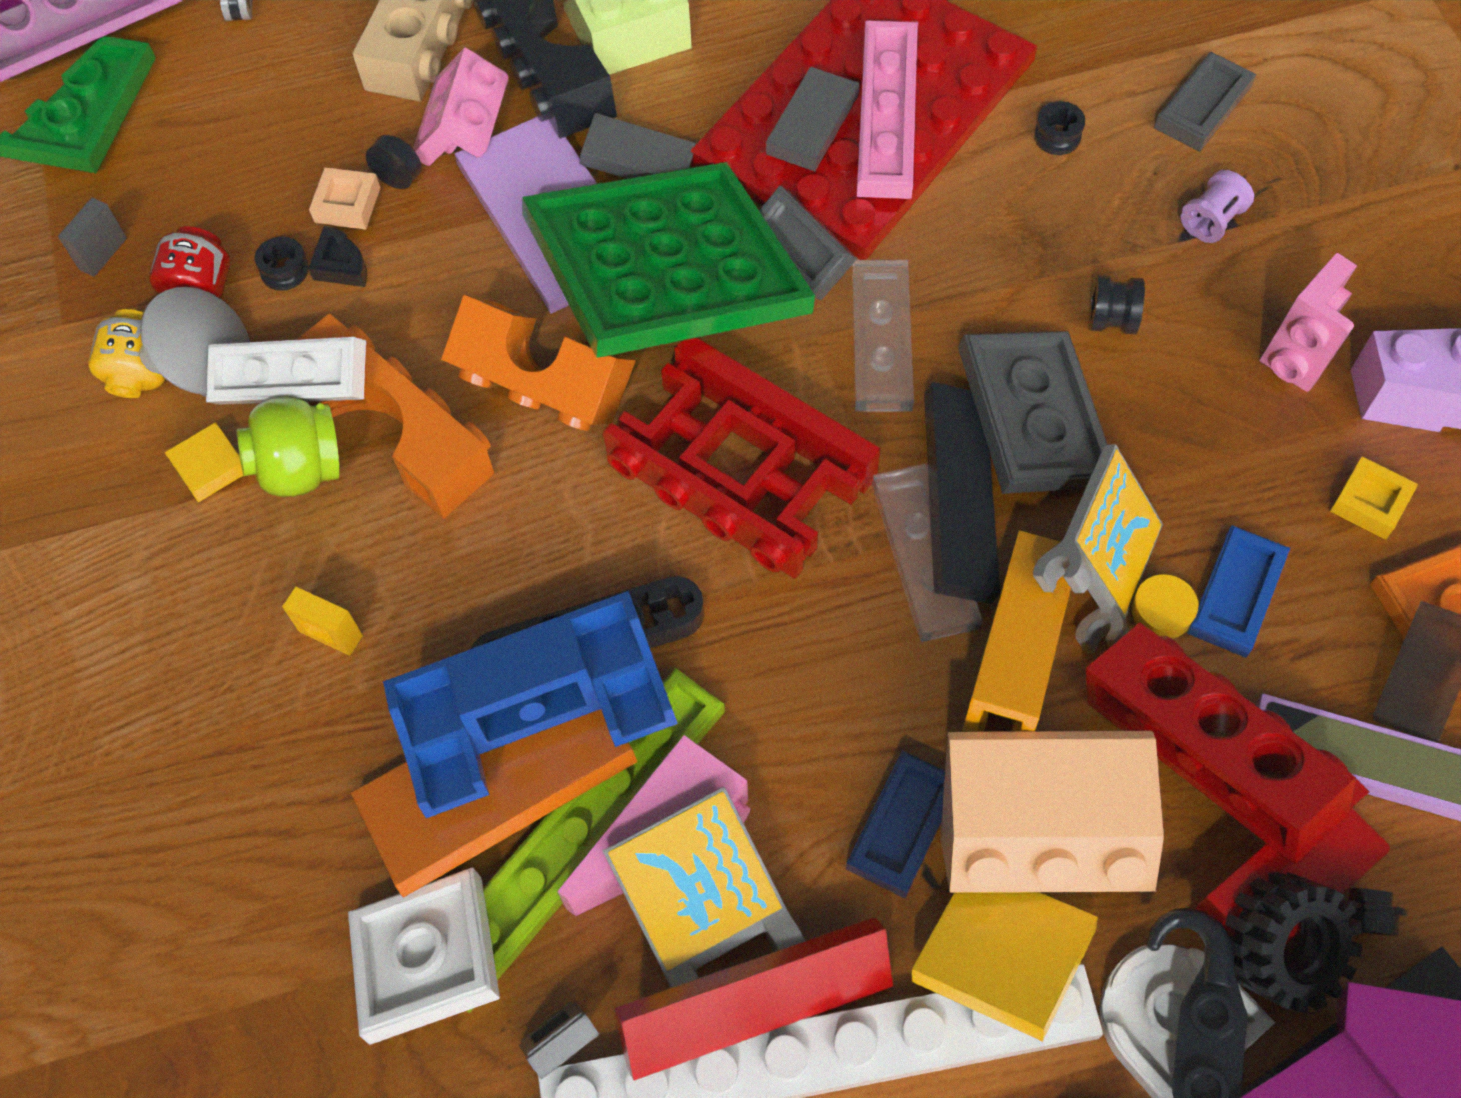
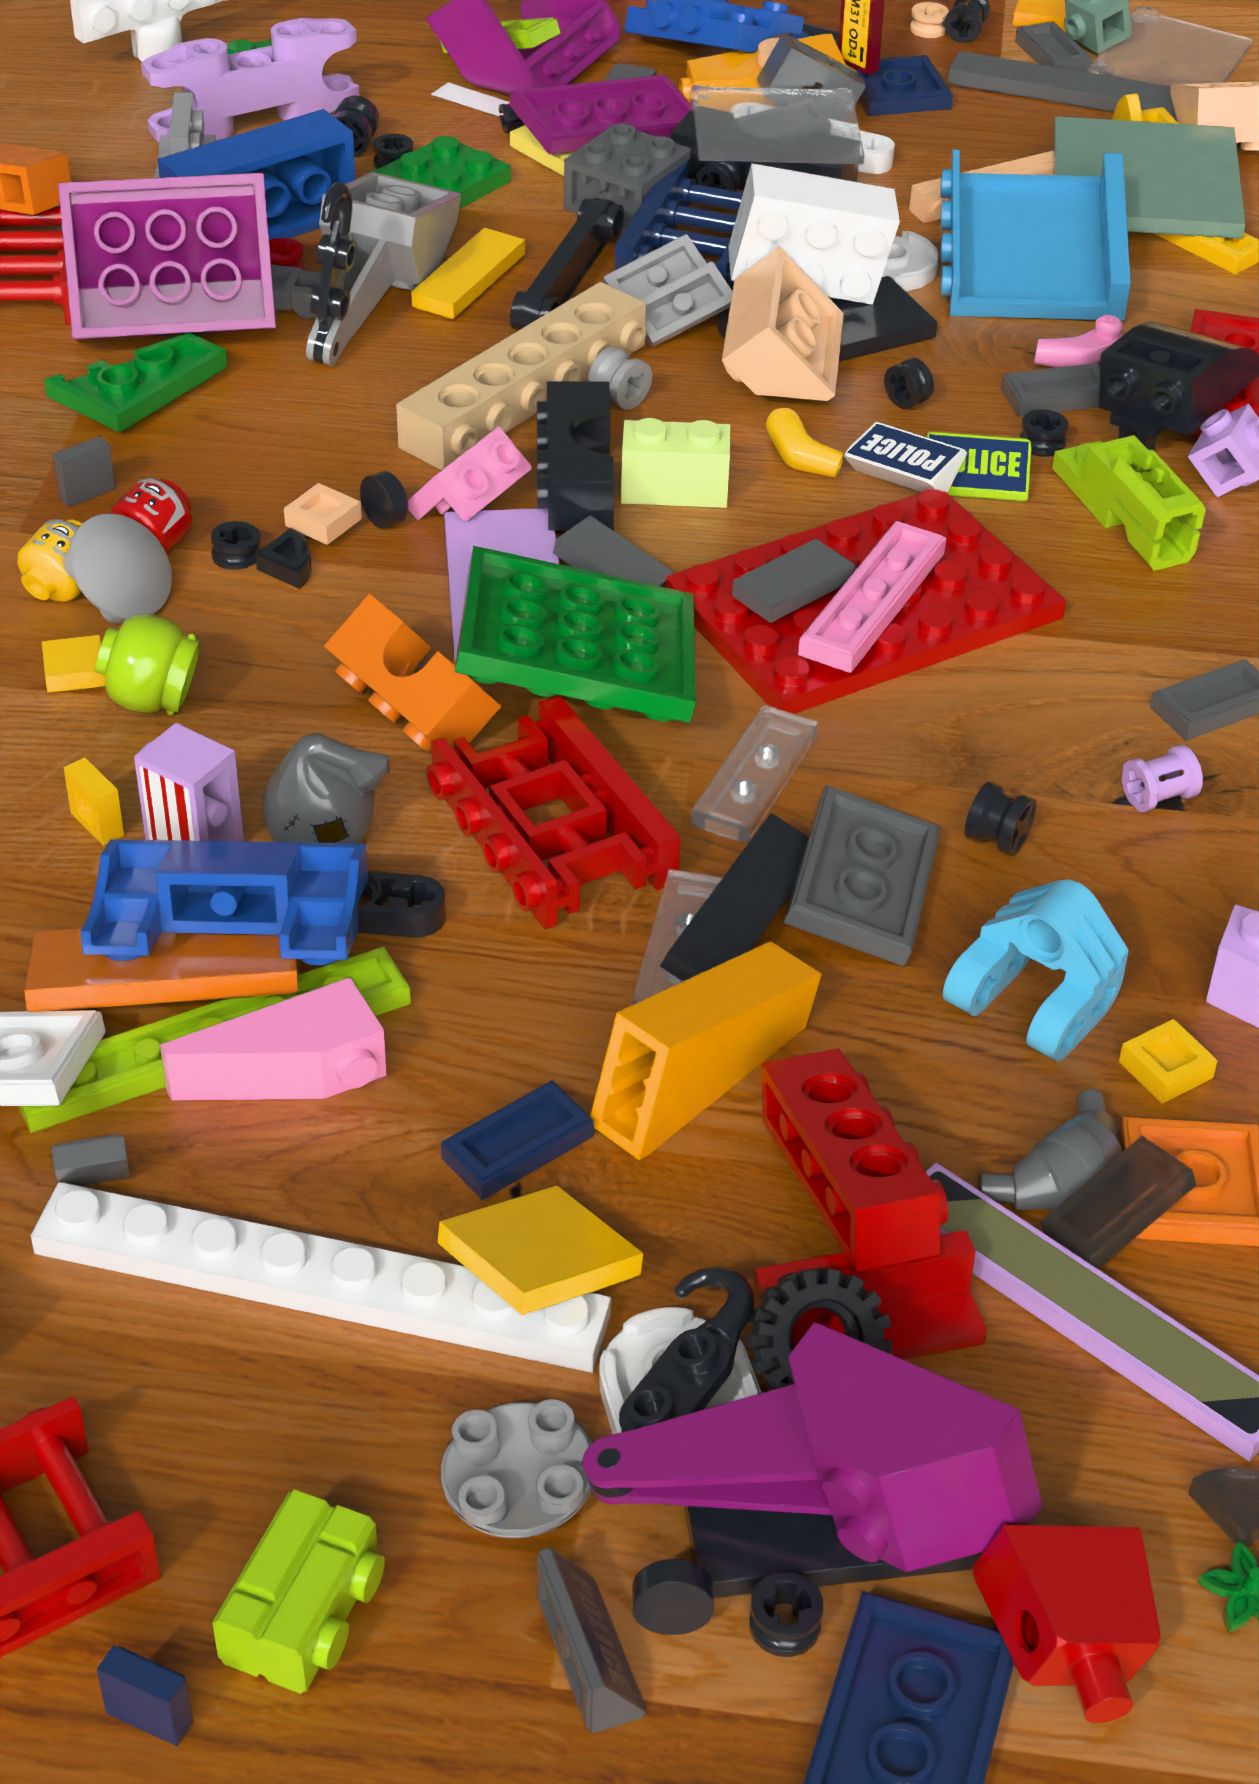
camera: 20 degrees right, 20 degrees down
white tile [206,337,366,405] -> none
orange arch [297,313,495,519] -> none
yellow flag [602,787,805,988] -> none
tile [614,917,893,1081] -> none
dark grey tile [759,185,858,300] -> none
light nougat slope [940,731,1164,892] -> none
flag [1033,444,1163,654] -> none
black bush [1034,101,1086,155] -> none
yellow tile [1131,574,1198,639] -> none
blue tile [1187,525,1290,658] -> none
bright pink bracket [1260,253,1357,392] -> none
black plate [1346,888,1407,936] -> none
none -> lavender brick [134,723,244,841]
none -> dark grey piece [263,733,390,844]
none -> medium azure piece [943,879,1129,1062]
none -> dark grey piece [978,1089,1123,1213]

